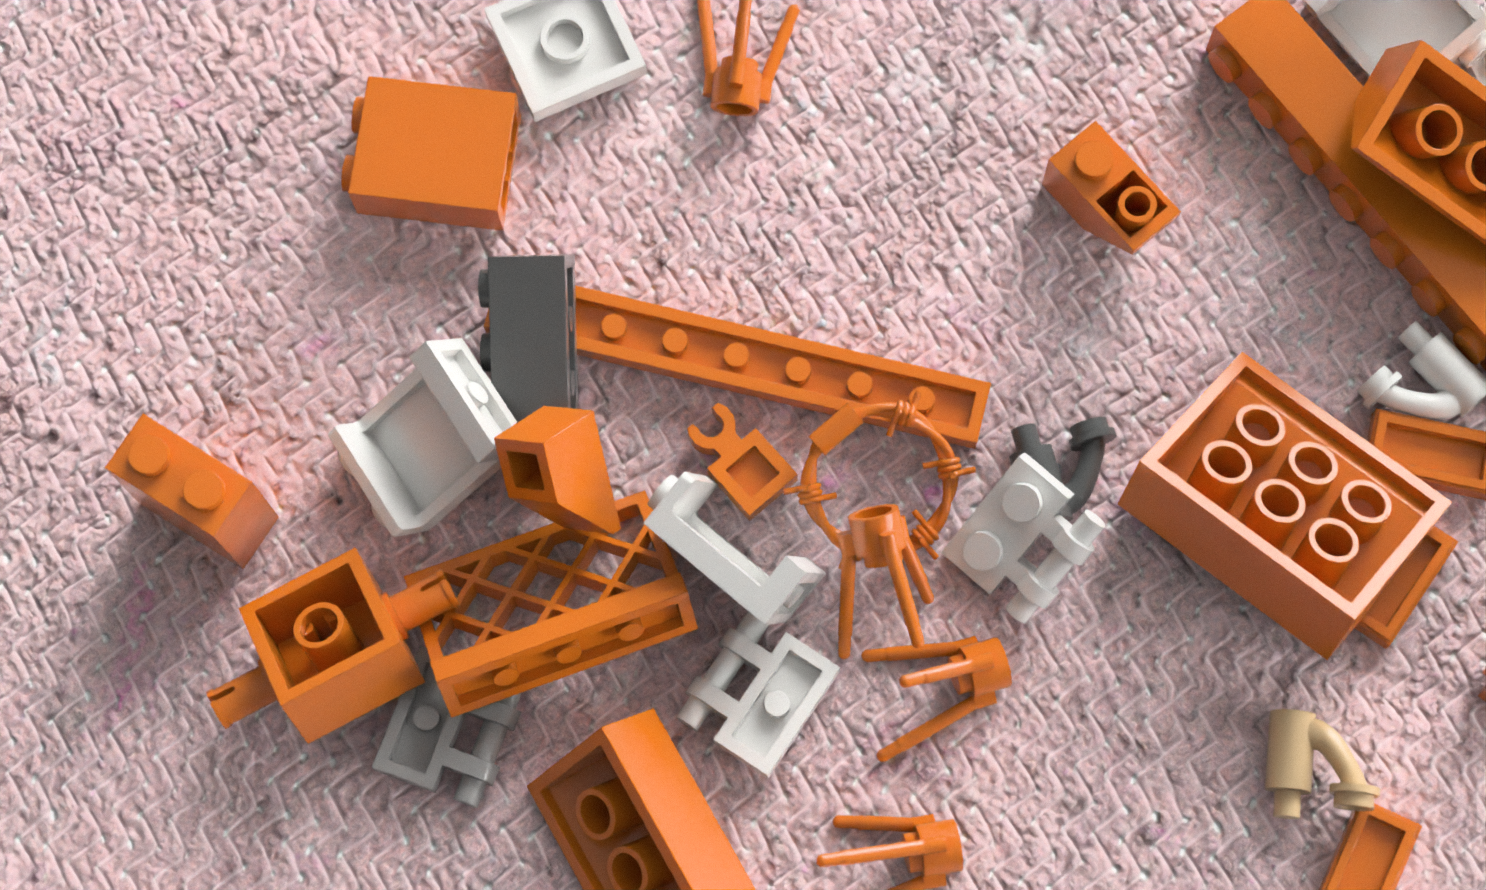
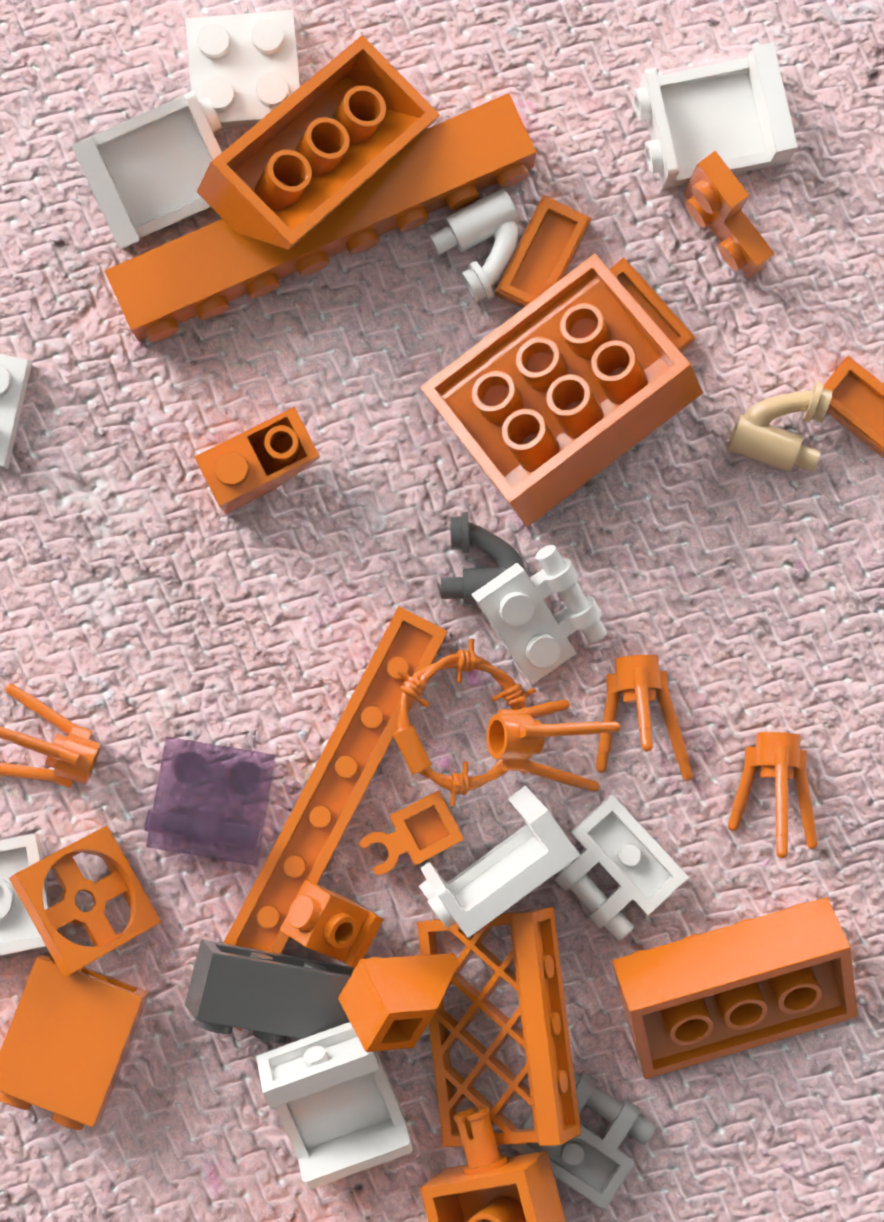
camera: 85 degrees left, 10 degrees up
none -> orange piece [8,825,161,978]
none -> clear purple plate [145,736,277,866]
none -> orange brick [280,879,383,968]

